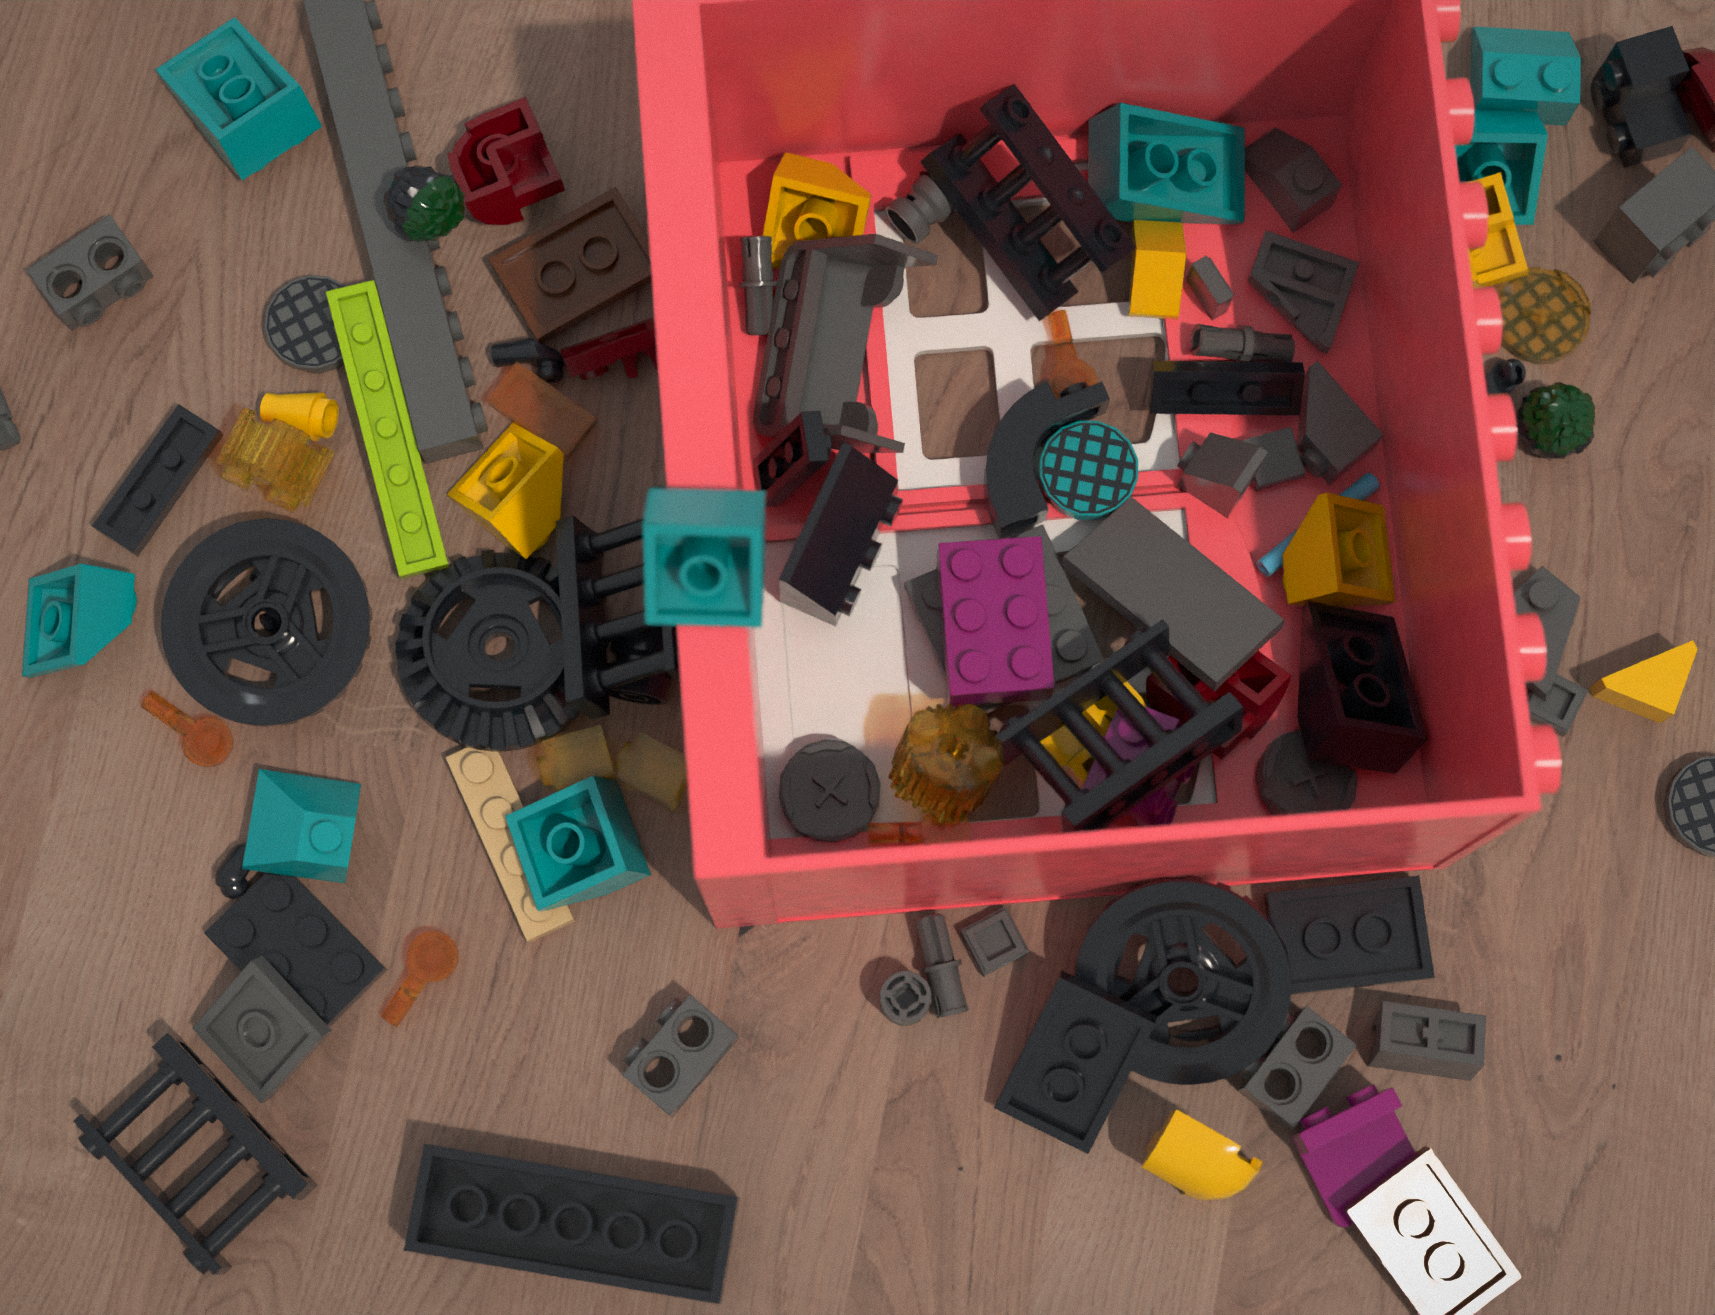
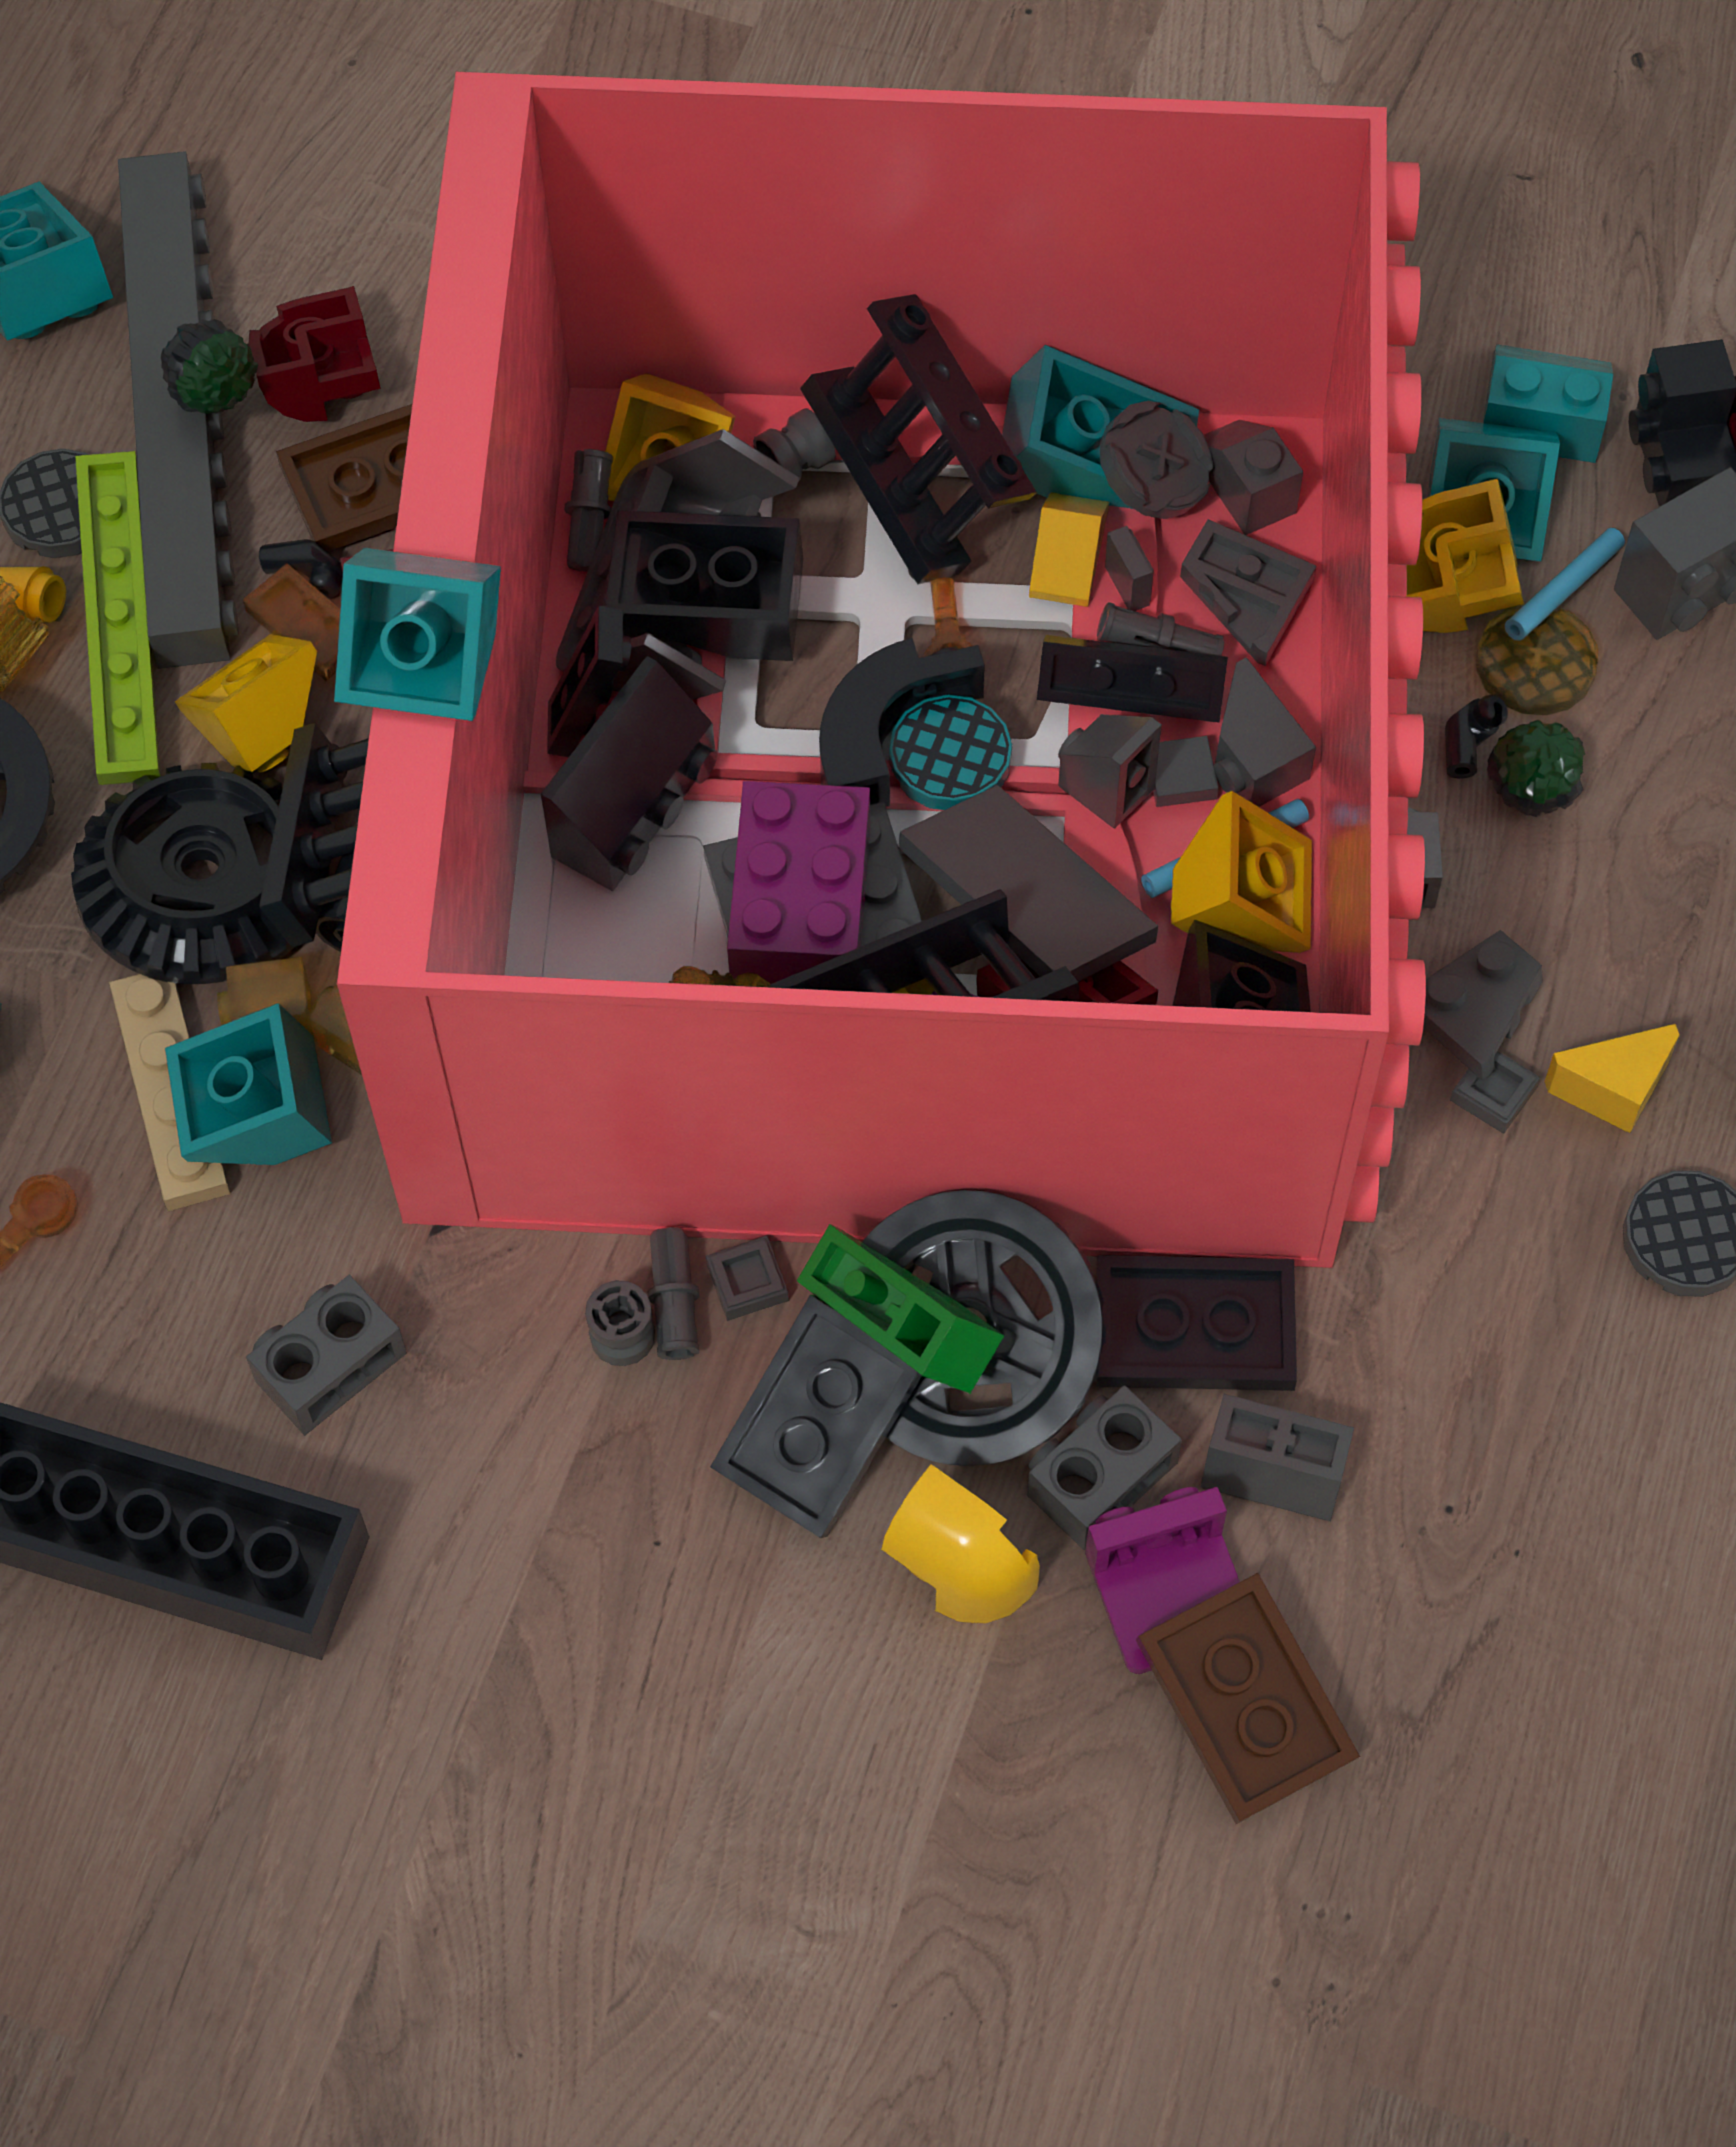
camera: 10 degrees right, 15 degrees down
none -> black slope [605,510,804,661]
none -> green slope [797,1224,1004,1394]
none -> dark grey tile [1100,401,1213,519]
none -> medium azure piece [1505,528,1625,641]

